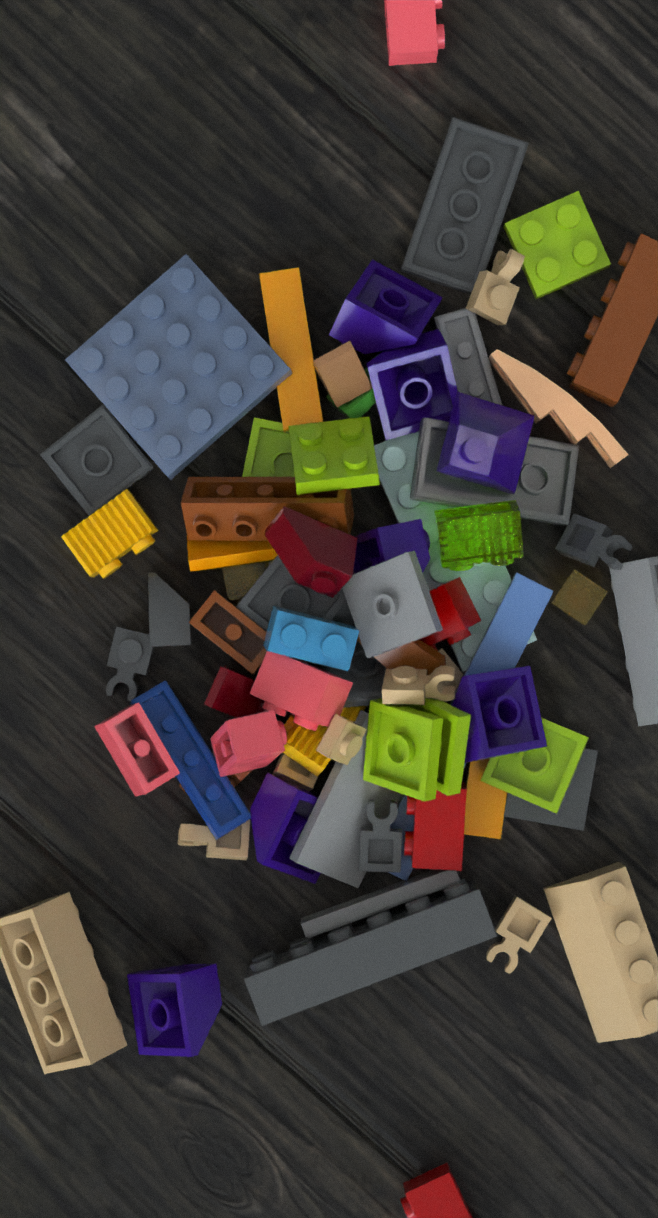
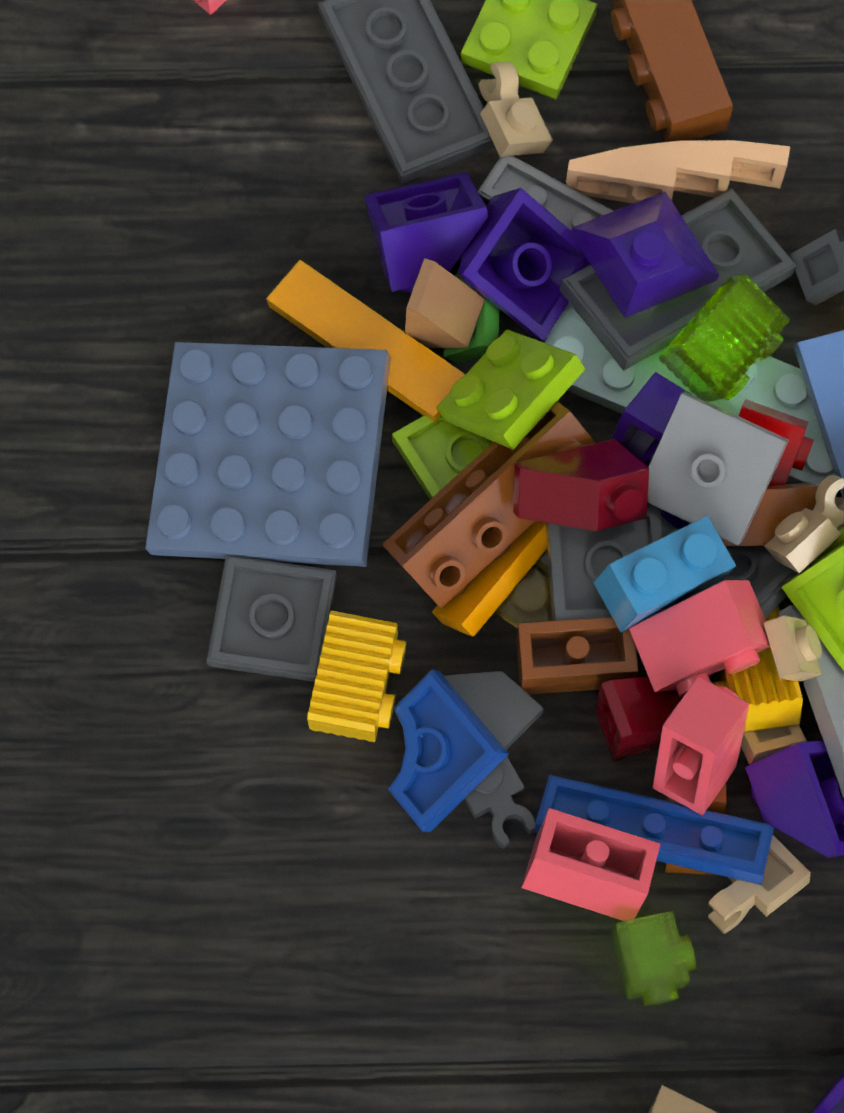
camera: 45 degrees left, 15 degrees down
none -> blue tile [388,669,509,832]
none -> clear neon green brick [612,911,696,1006]

